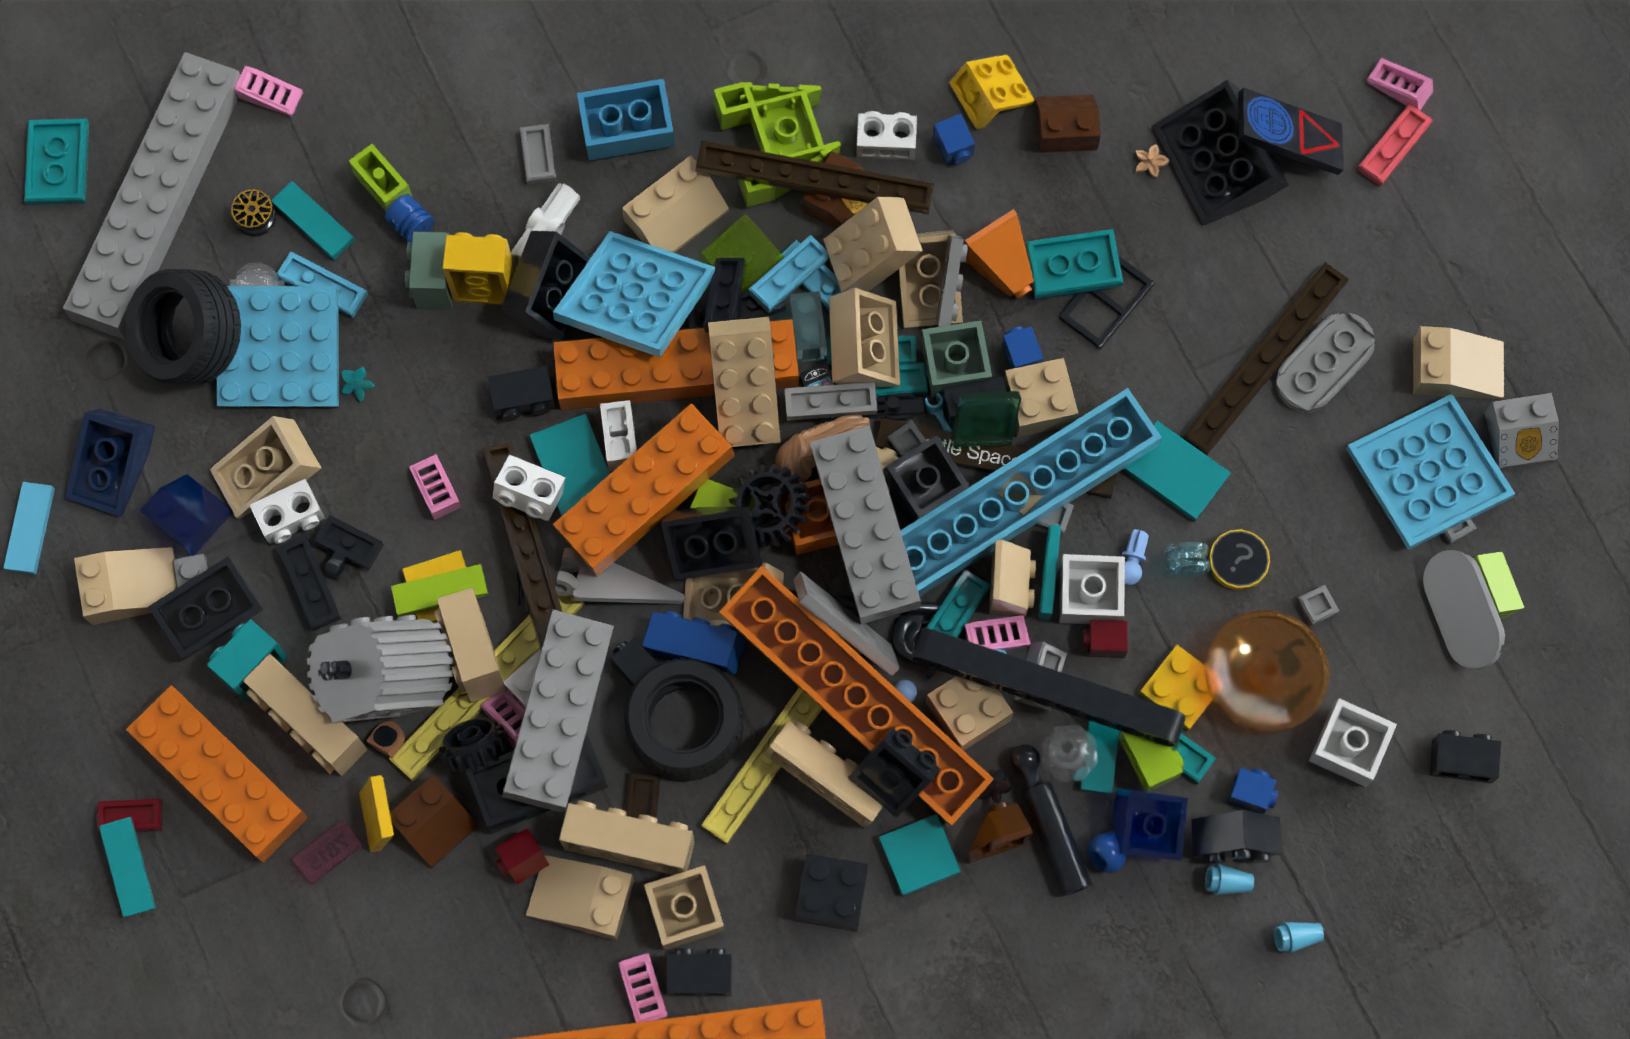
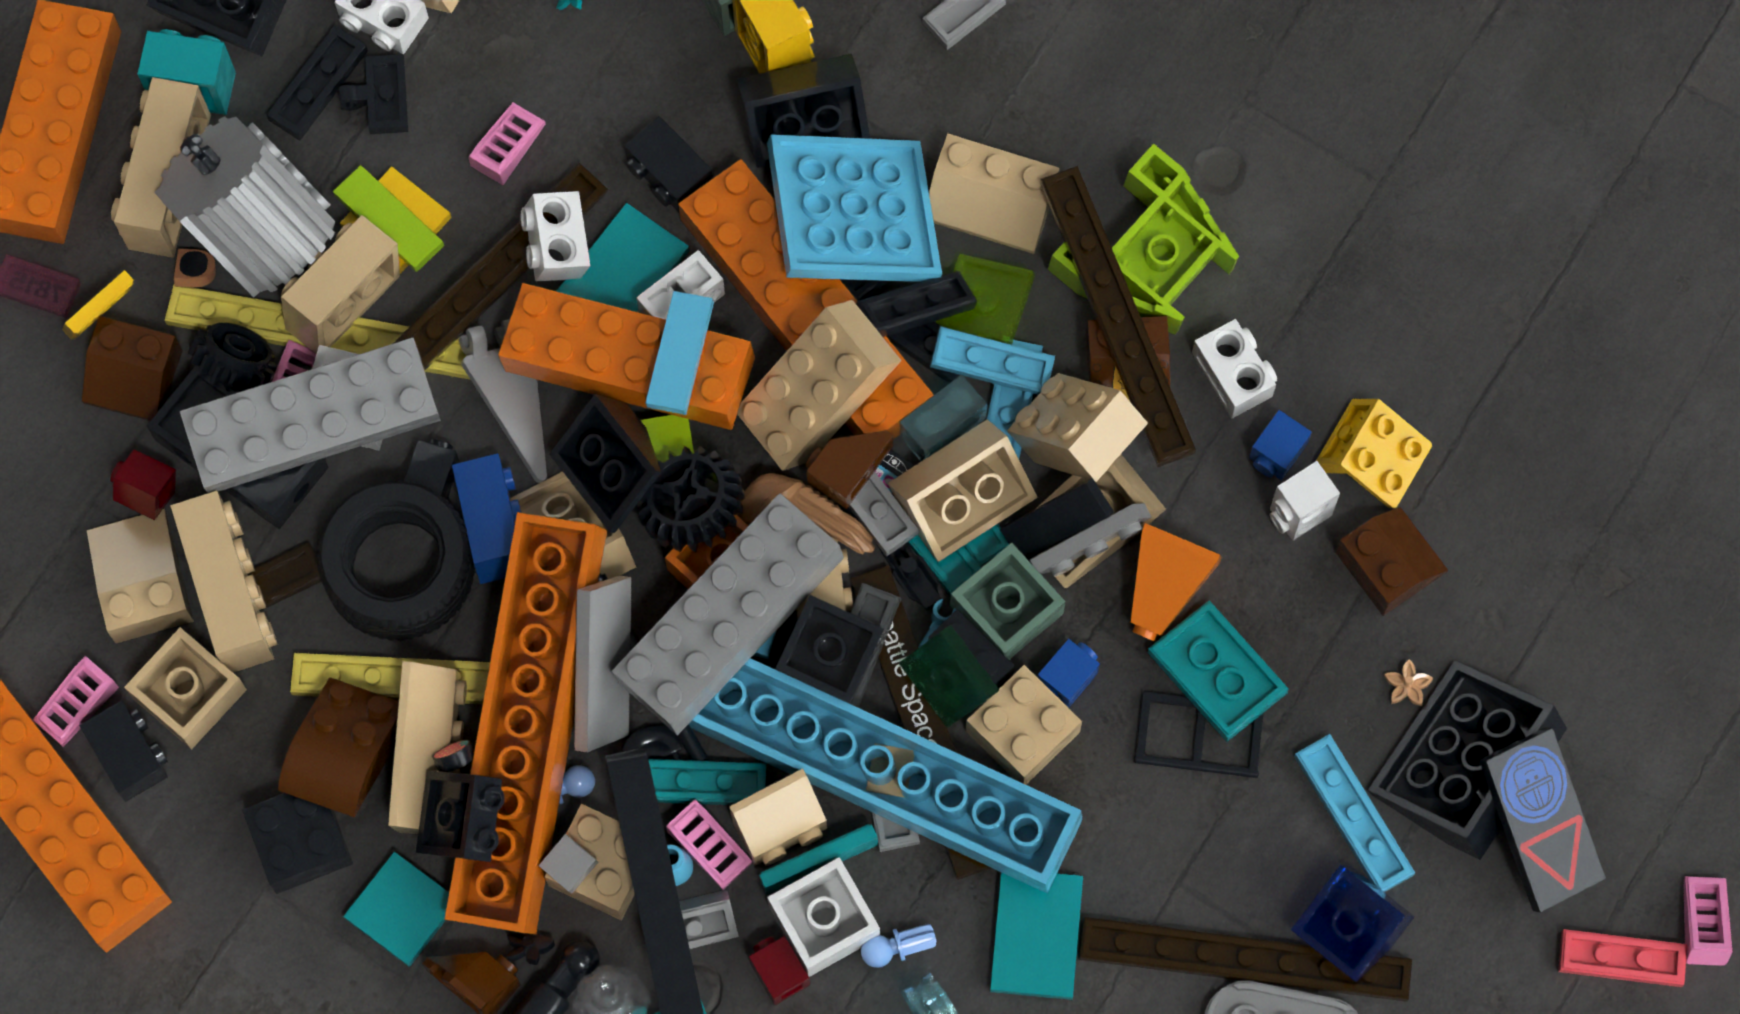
camera: 60 degrees right, 0 degrees up
white piece [511,183,580,262] -> none
dark azure brick [577,79,675,161] -> none
none -> reddish brown brick [278,677,399,817]
none -> black tile [432,740,474,772]
none -> light grey tile [539,834,598,894]
none -> medium azure tile [645,291,714,415]
none -> reddish brown slope [805,430,893,509]
none -> black tile [1000,478,1114,560]
none -> white brick [1270,461,1340,541]
none -> clear blue slope [1291,864,1415,982]
none -> medium azure tile [1294,734,1415,895]

